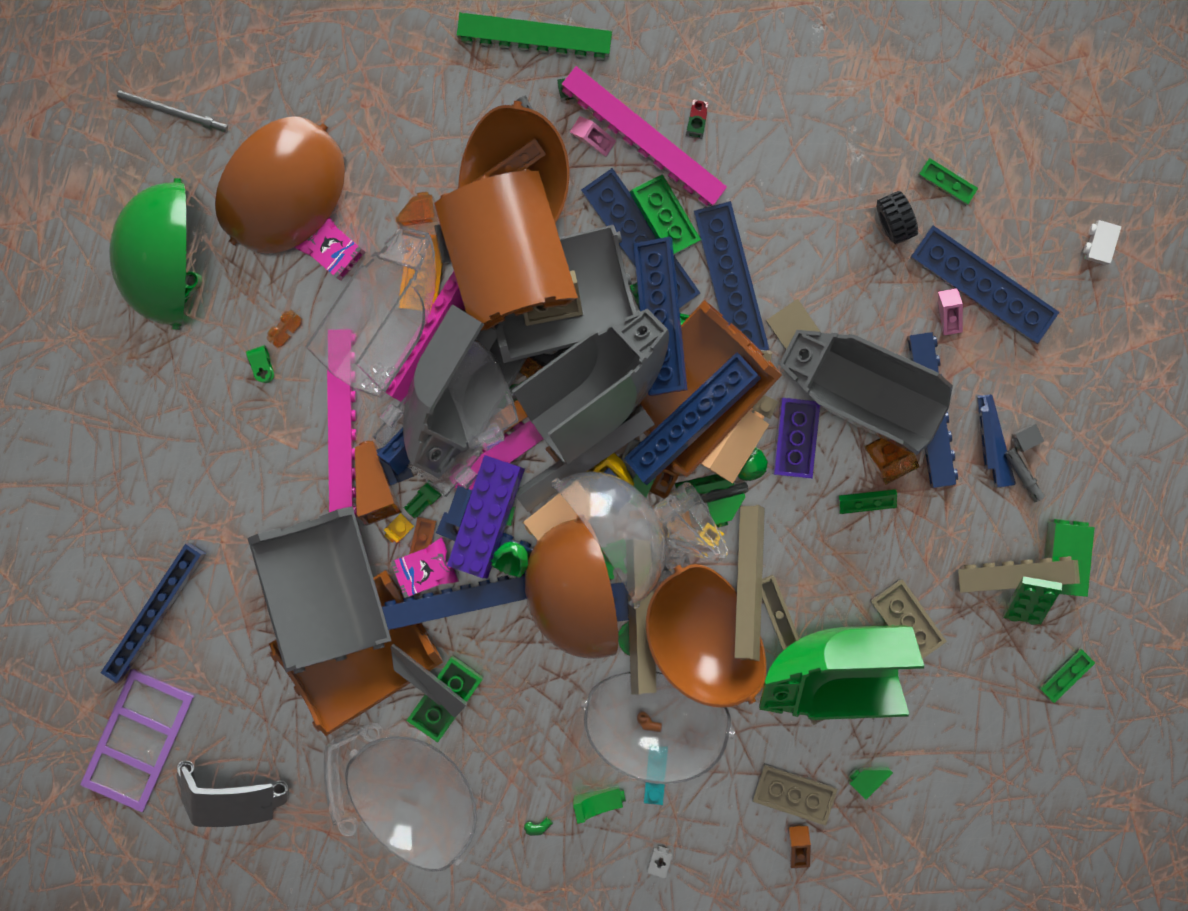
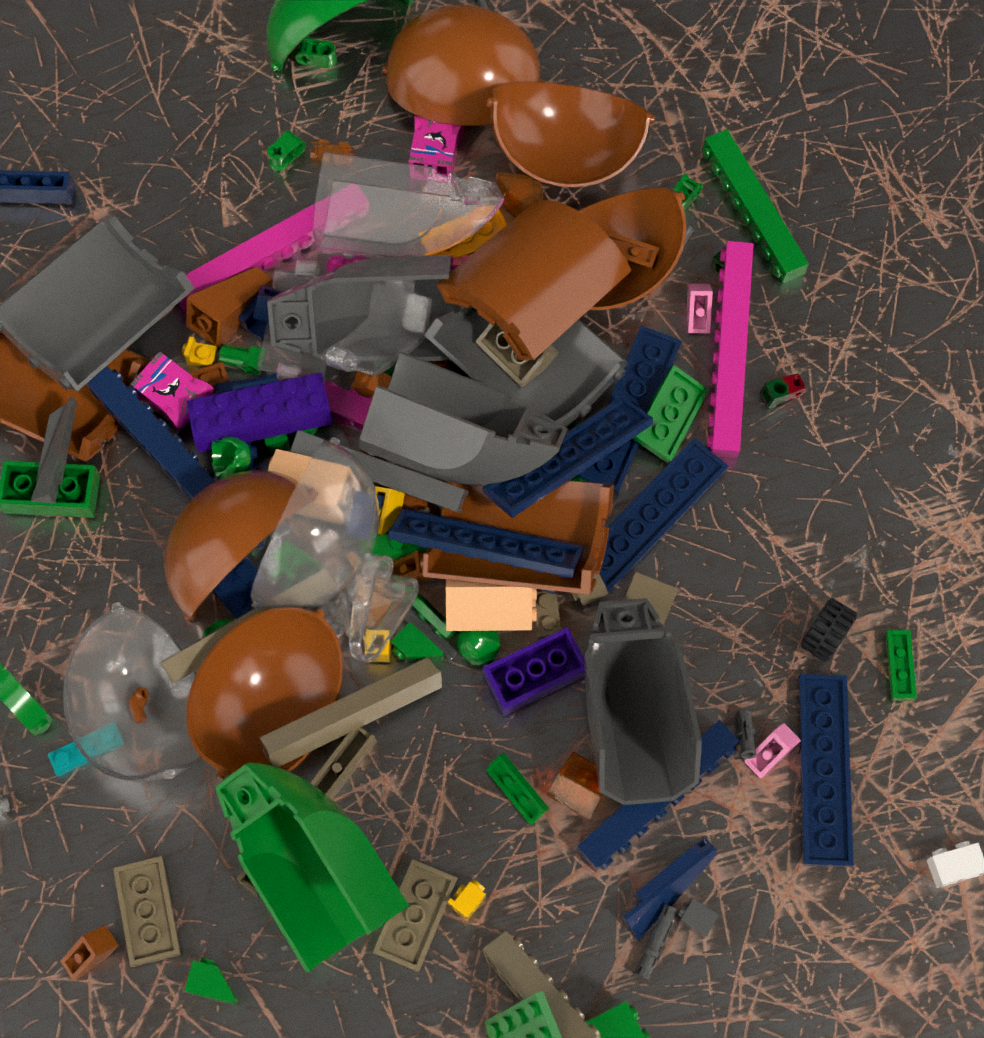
camera: 55 degrees right, 20 degrees down
none -> yellow brick [448,879,486,921]
none -> dark orange windscreen [487,82,654,187]
none -> green piece [672,173,704,212]
none -> dark grey pin [736,709,757,759]

